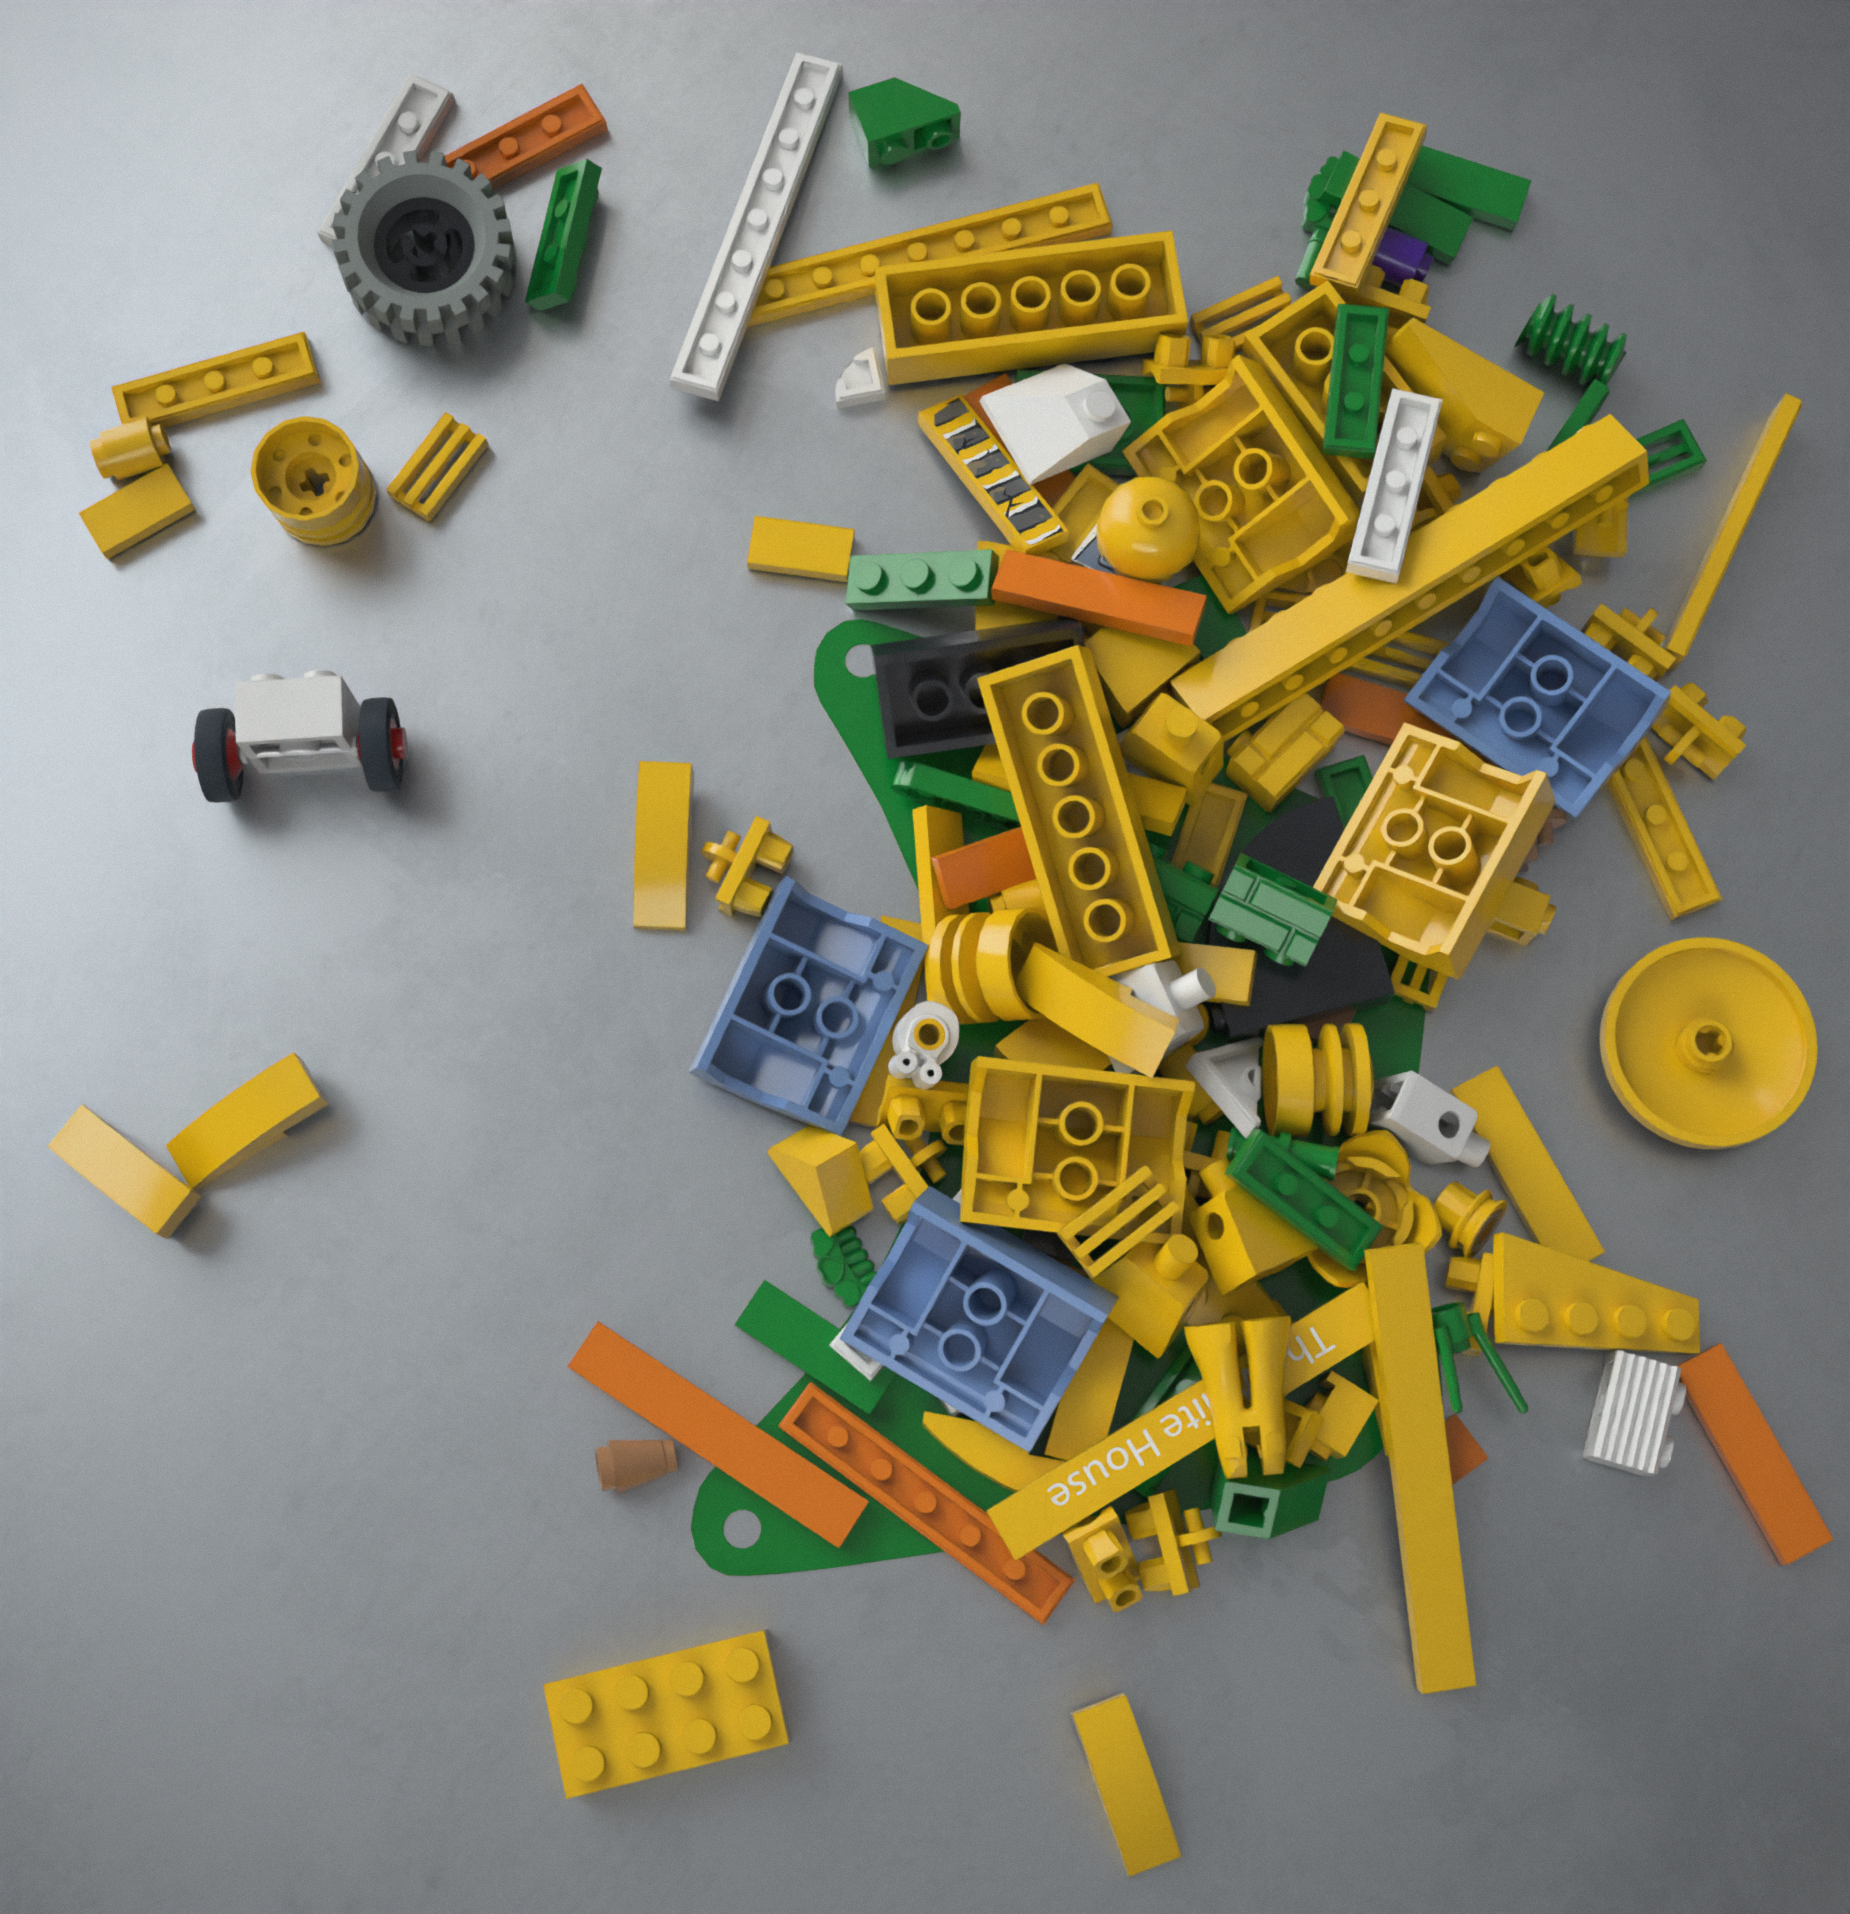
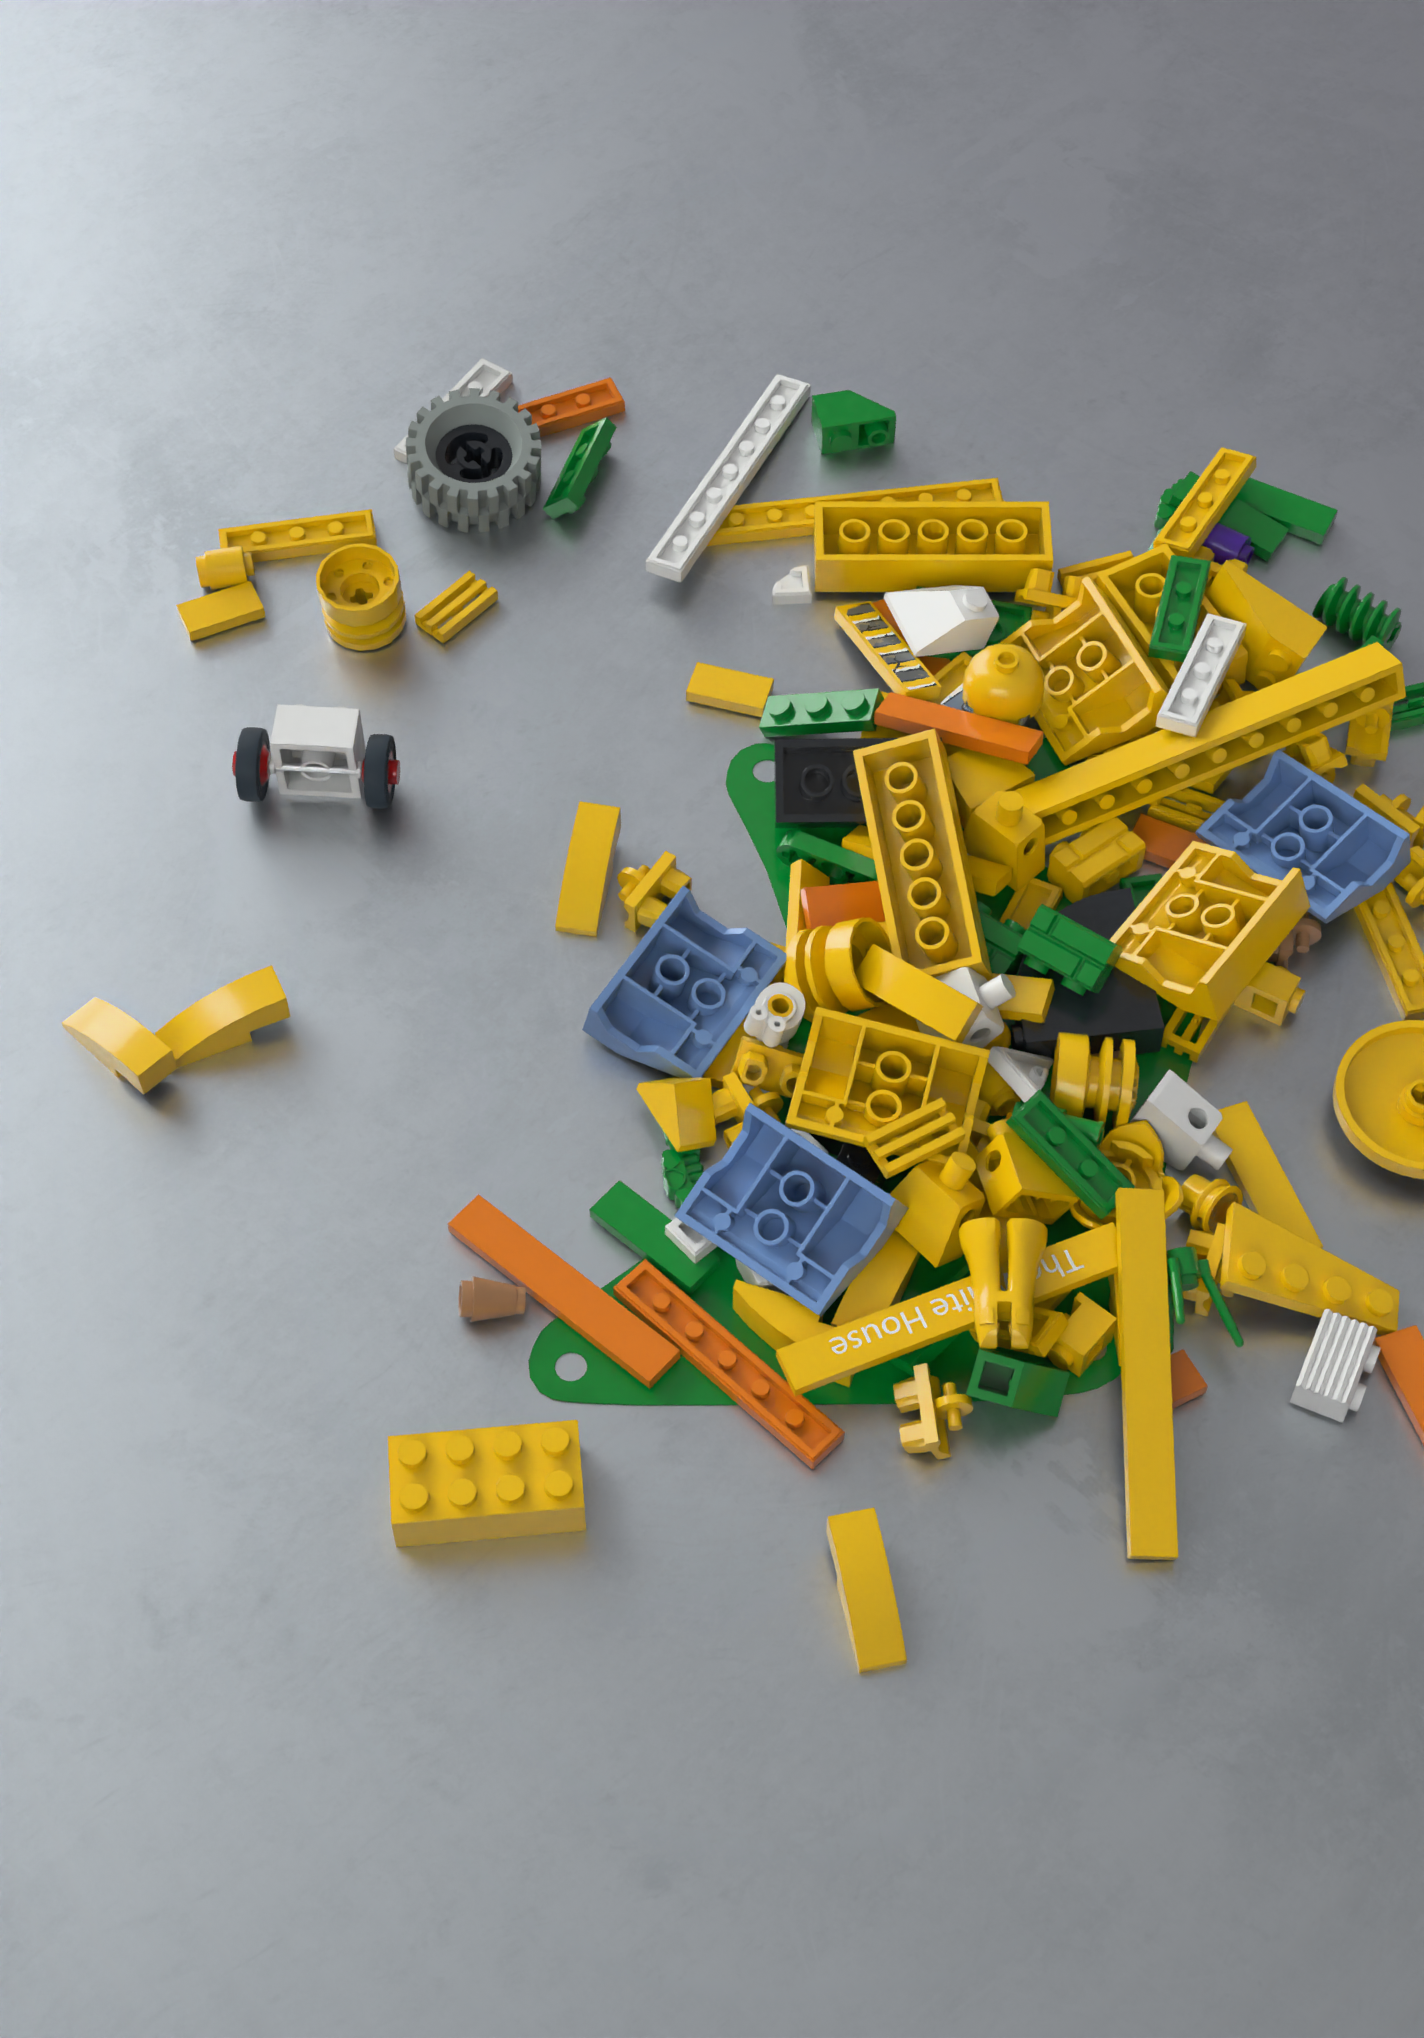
camera: 10 degrees right, 20 degrees down
yellow hips [1062,1506,1143,1612] -> none

